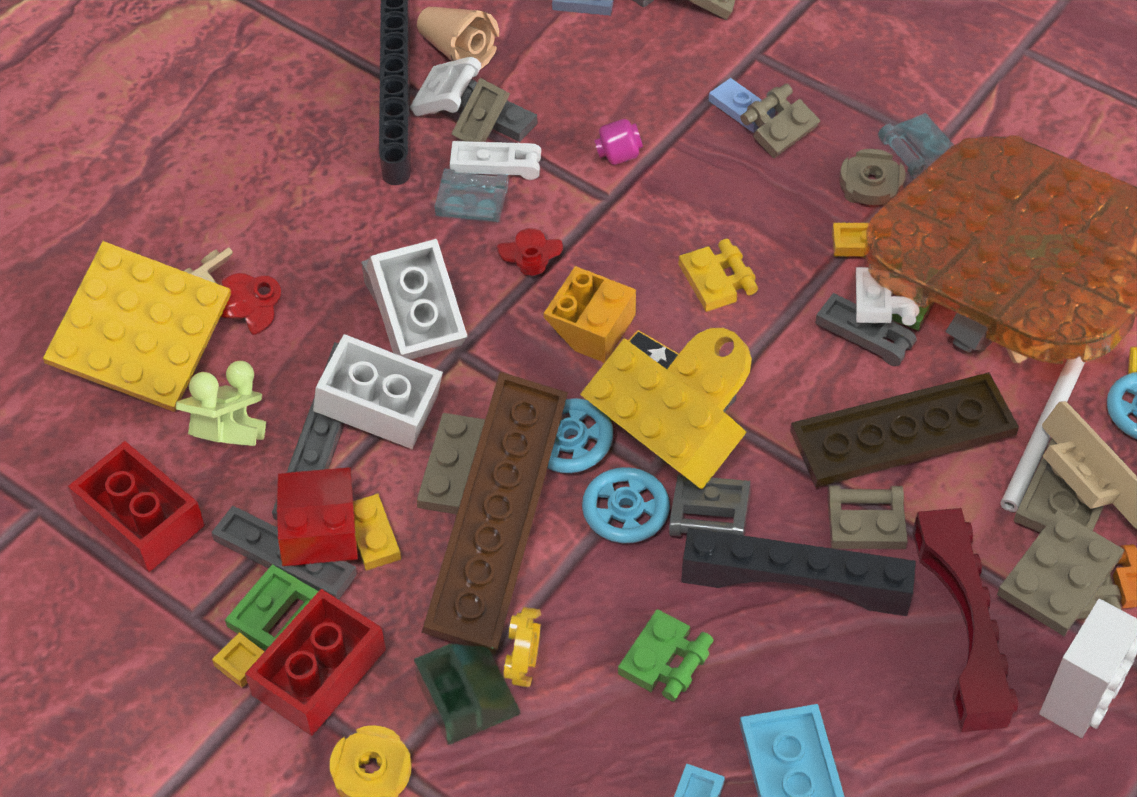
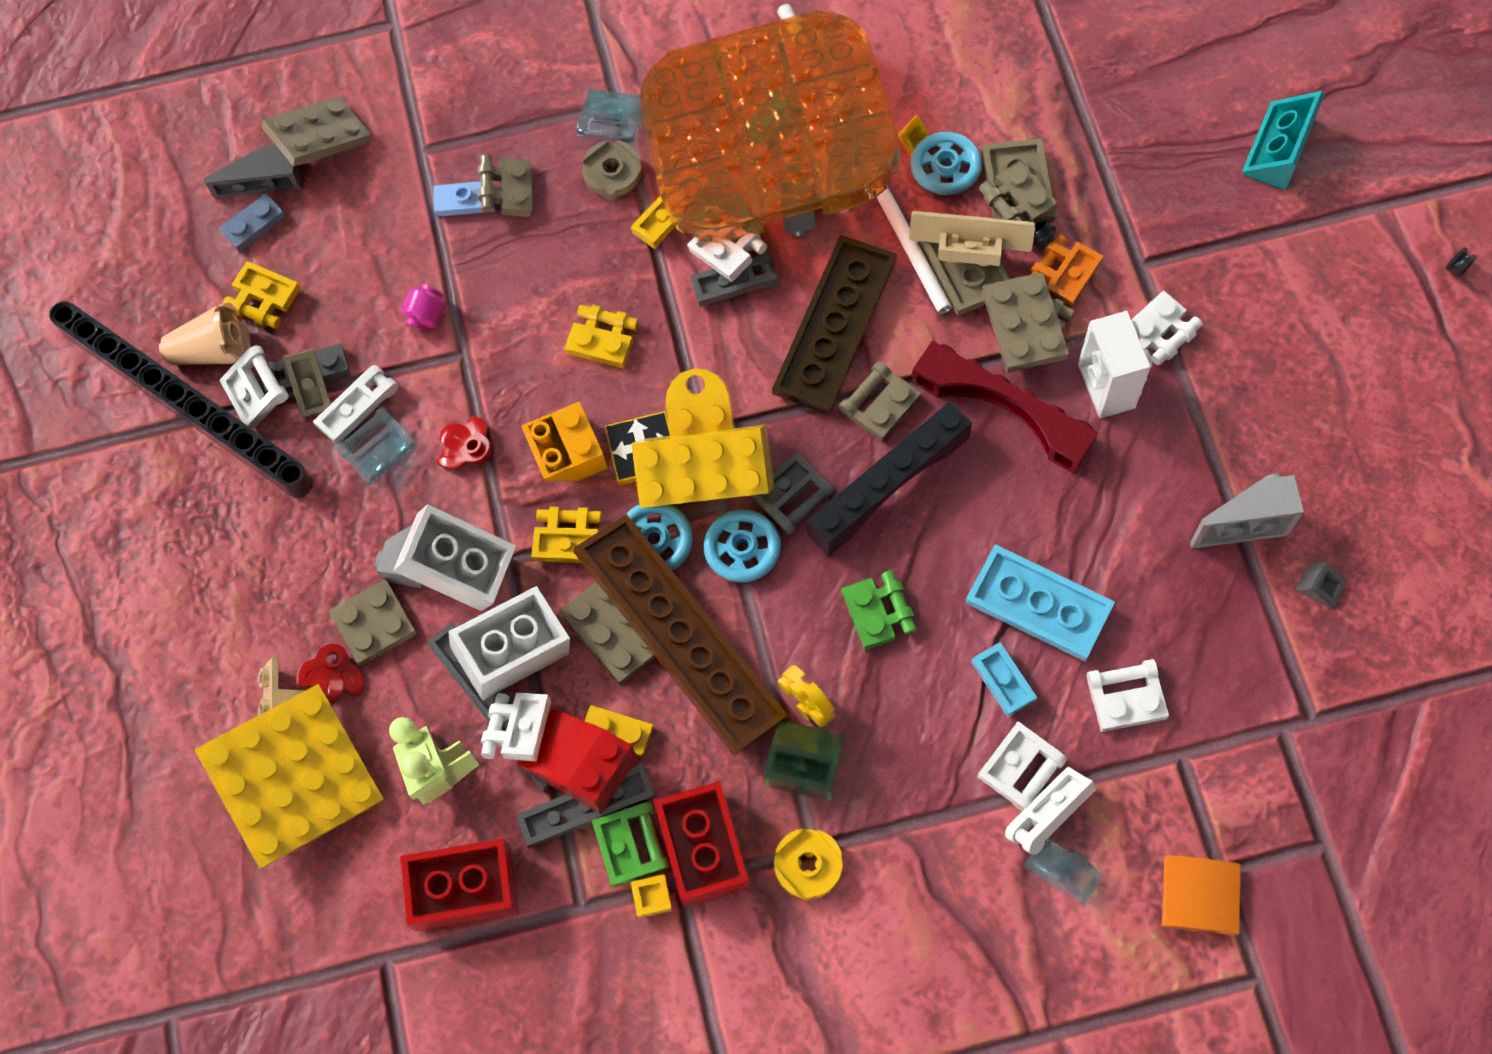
camera: 45 degrees left, 15 degrees up
none -> yellow plate [223,261,301,329]
none -> dark tan plate [329,578,418,667]
none -> white plate [481,693,551,761]
none -> yellow plate [531,506,602,563]

